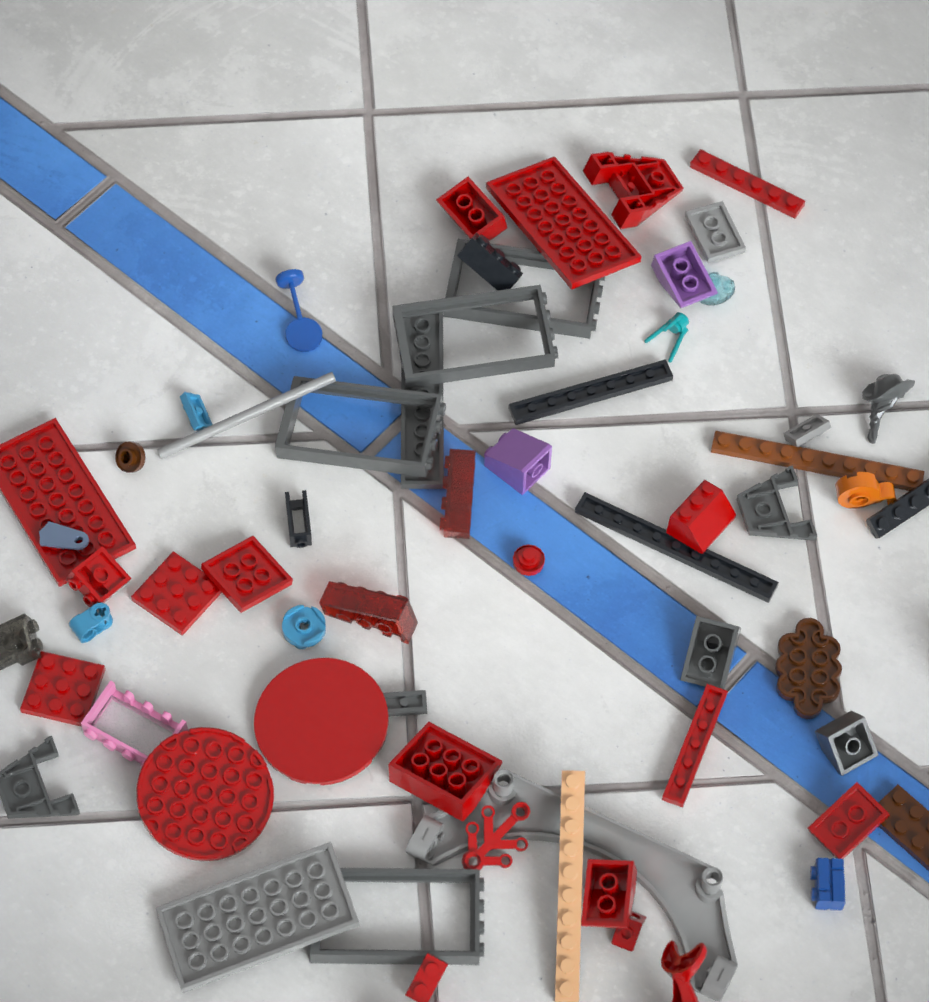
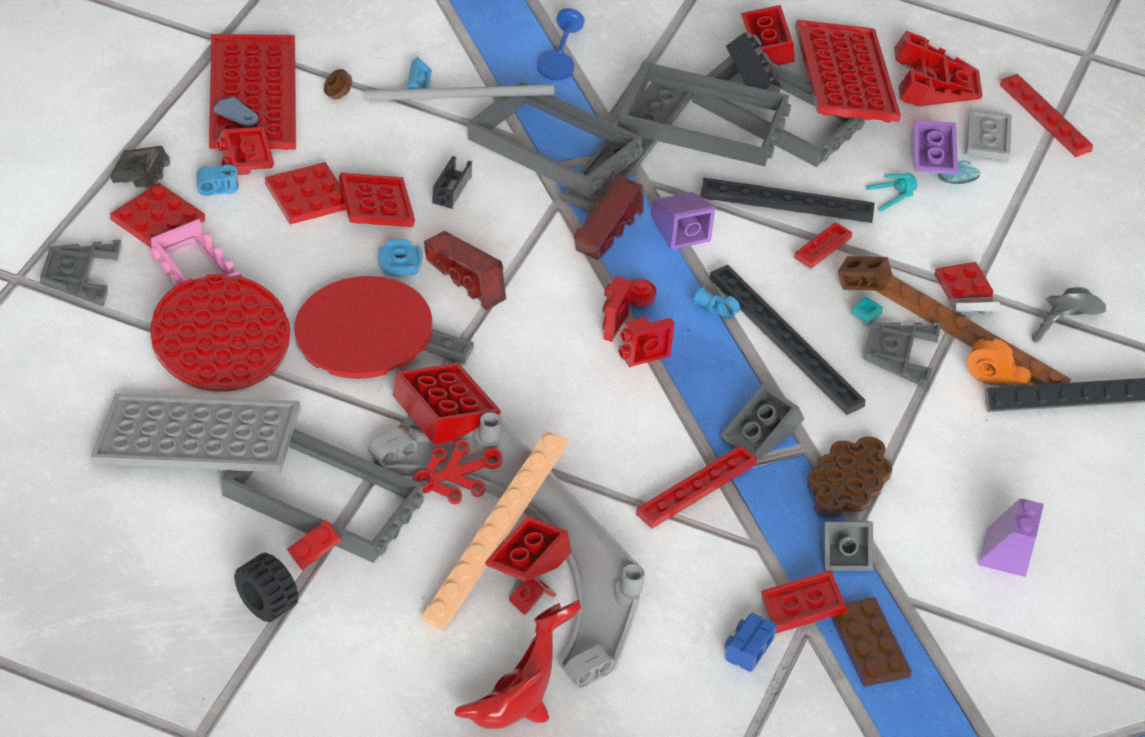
camera: 25 degrees right, 15 degrees down
red slope [666,479,736,554] -> none
none -> red plate [602,276,633,342]
none -> red plate [618,317,675,367]
none -> dark azure connector [692,286,740,319]
none -> red plate [794,222,853,269]
none -> reddish brown brick [838,256,893,291]
none -> teal plate [851,296,883,324]
none -> red plate [935,262,993,303]

